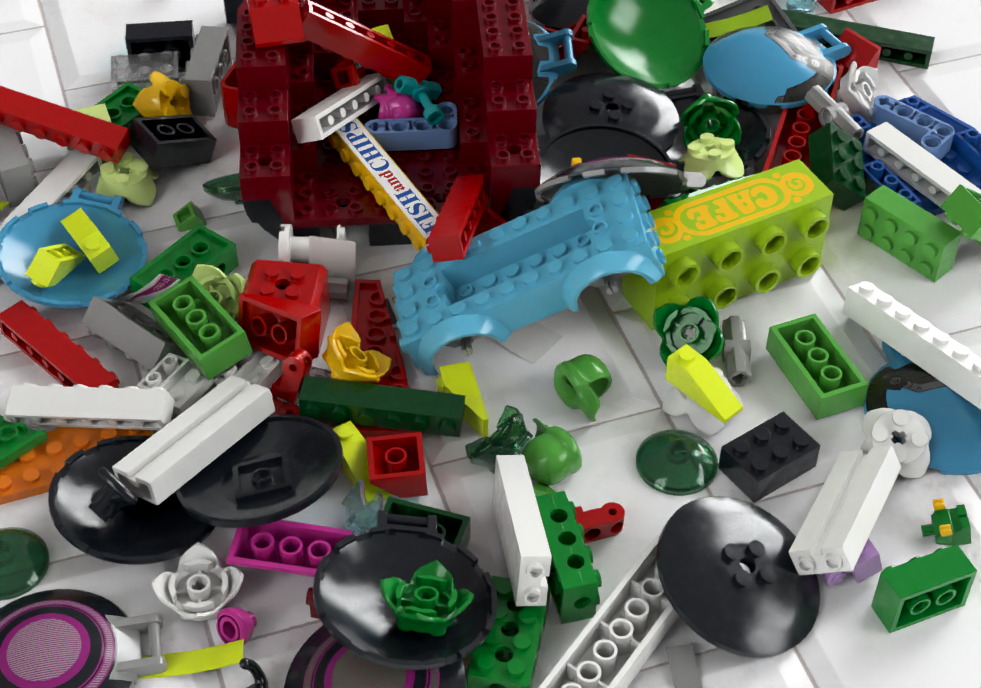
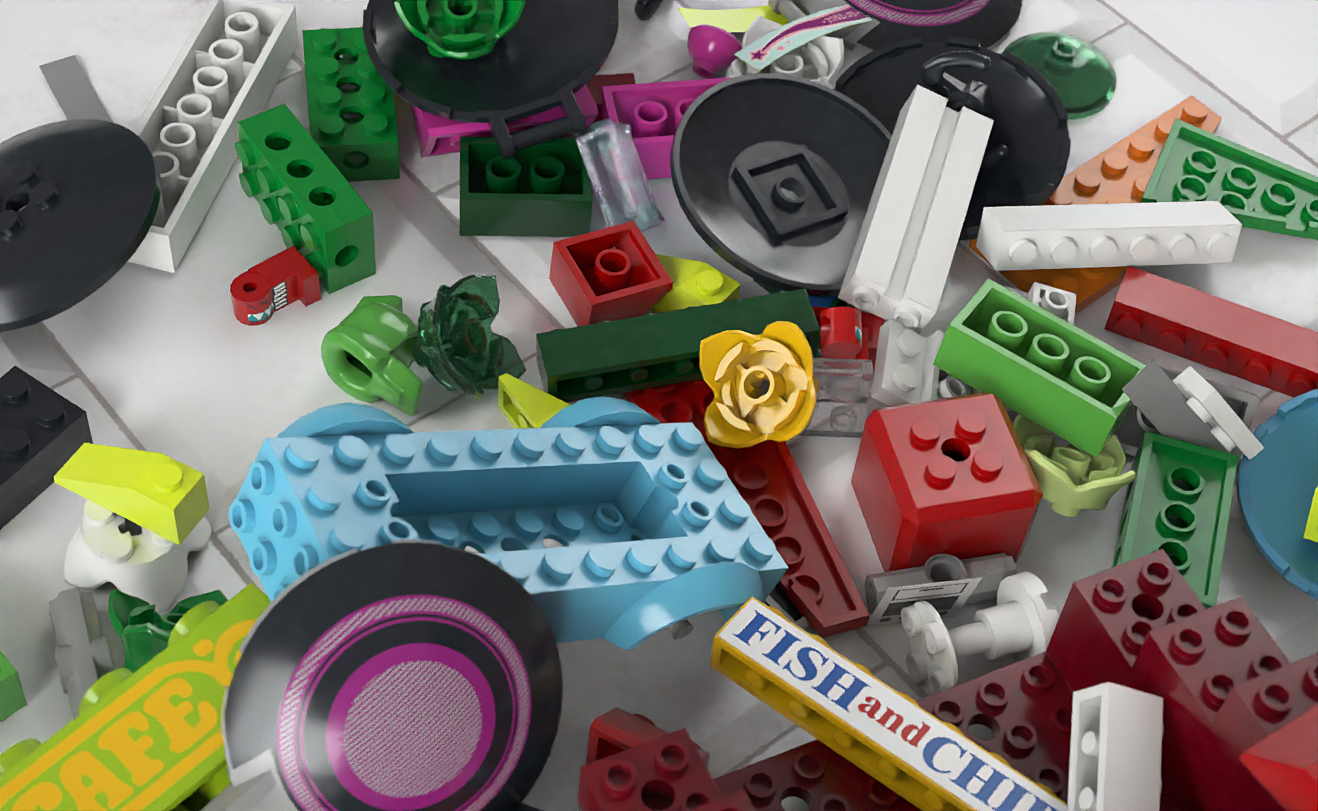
camera: 155 degrees right, 5 degrees up
red slope [238,293,322,361] -> none
red brick [426,173,490,263] -> none
white brick [492,455,552,606] -> none
clear green dish [636,429,718,496] -> none
none -> sticker [734,5,872,71]
none -> white bracket [1172,366,1264,460]

